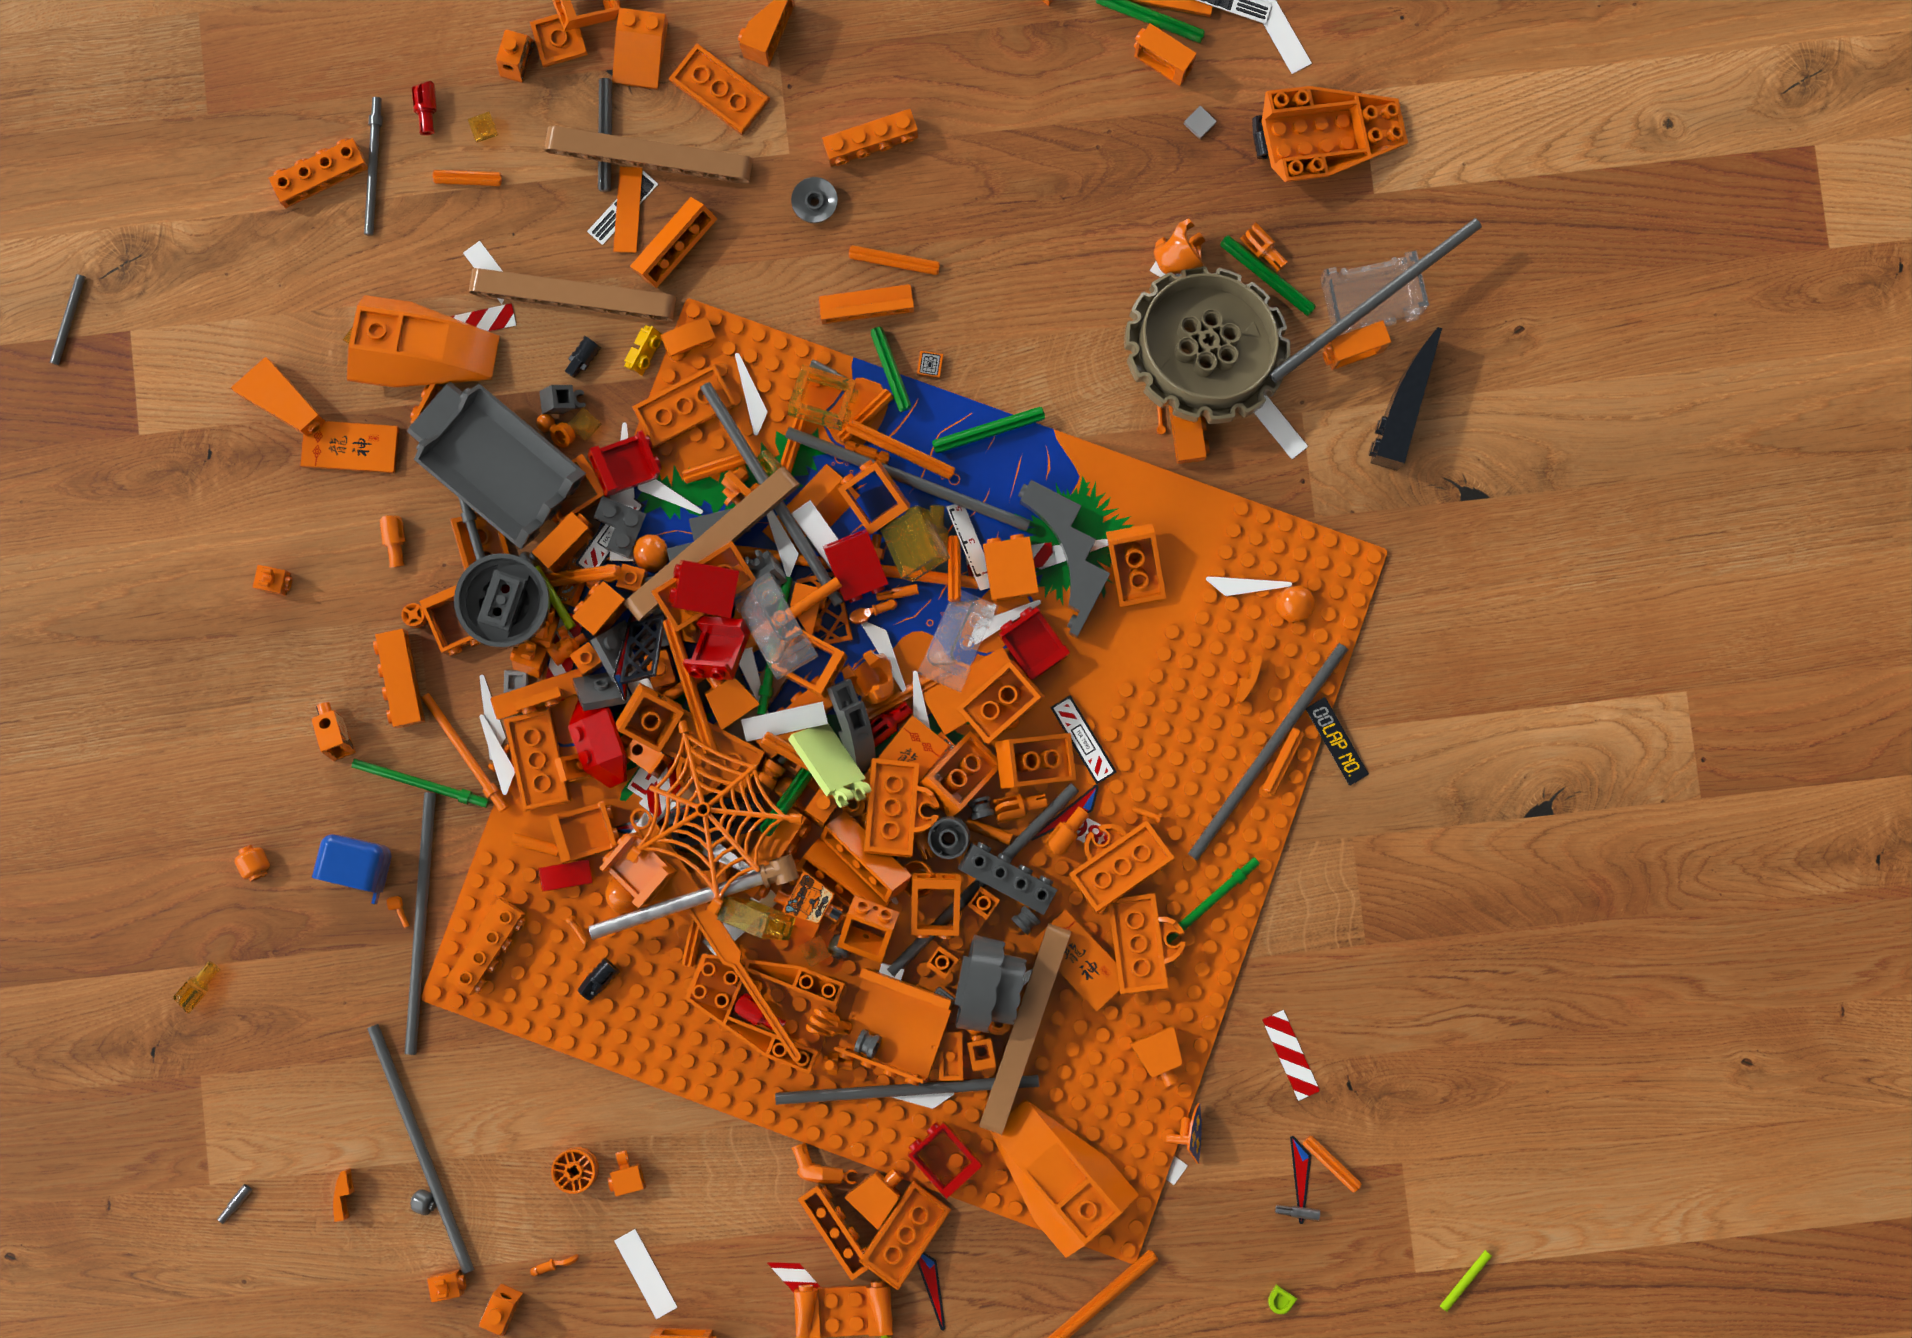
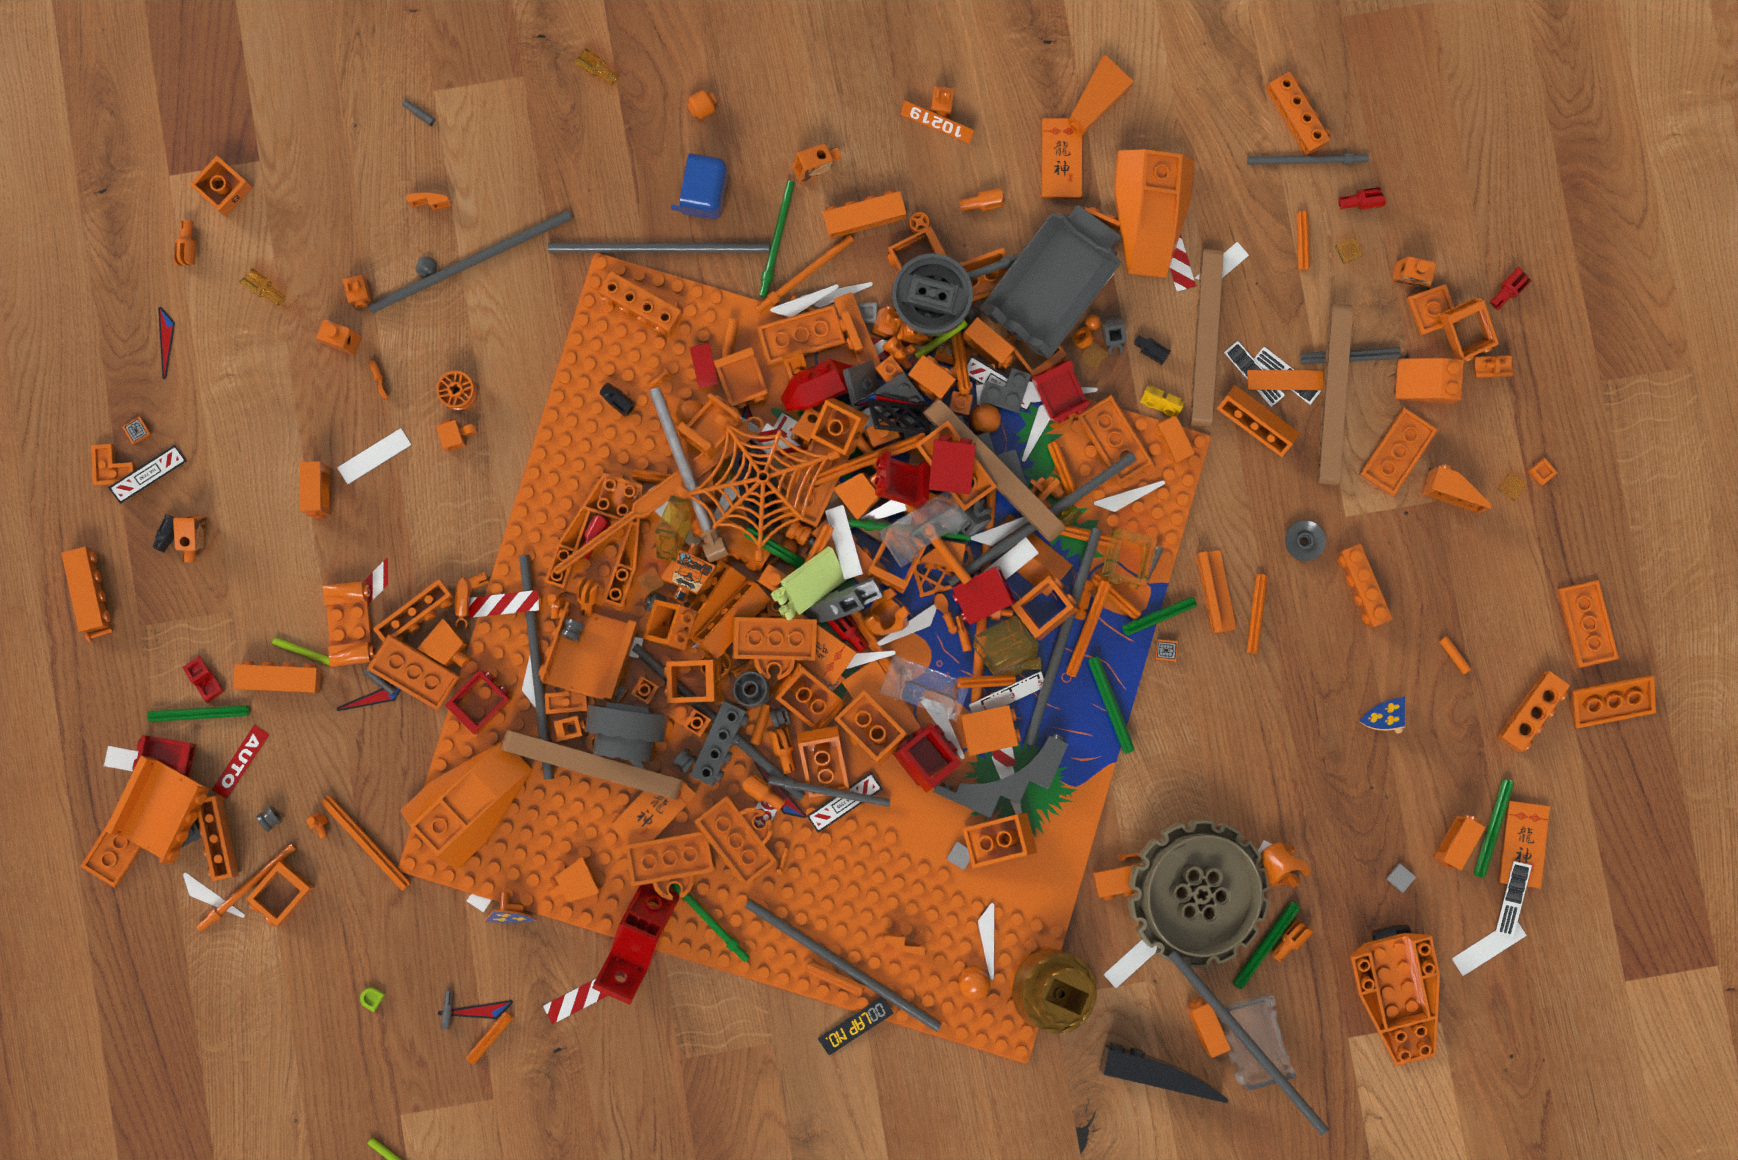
camera: 85 degrees right, 0 degrees up
orange hand [387,896,410,928] -> none
none -> flat silver pin [363,668,397,695]
none -> sticker [469,590,539,618]
none -> red bracket [592,883,680,1005]
none -> dark grey bar [768,776,891,807]
none -> red window [895,725,962,792]
none -> orange sticker [900,100,974,144]
none -> light grey tile [947,842,975,870]
none -> pearl gold piece [1012,949,1097,1034]
none -> sticker [1224,341,1285,407]
none -> blue shield [1359,697,1406,733]
none -> orange piece [1439,636,1472,675]

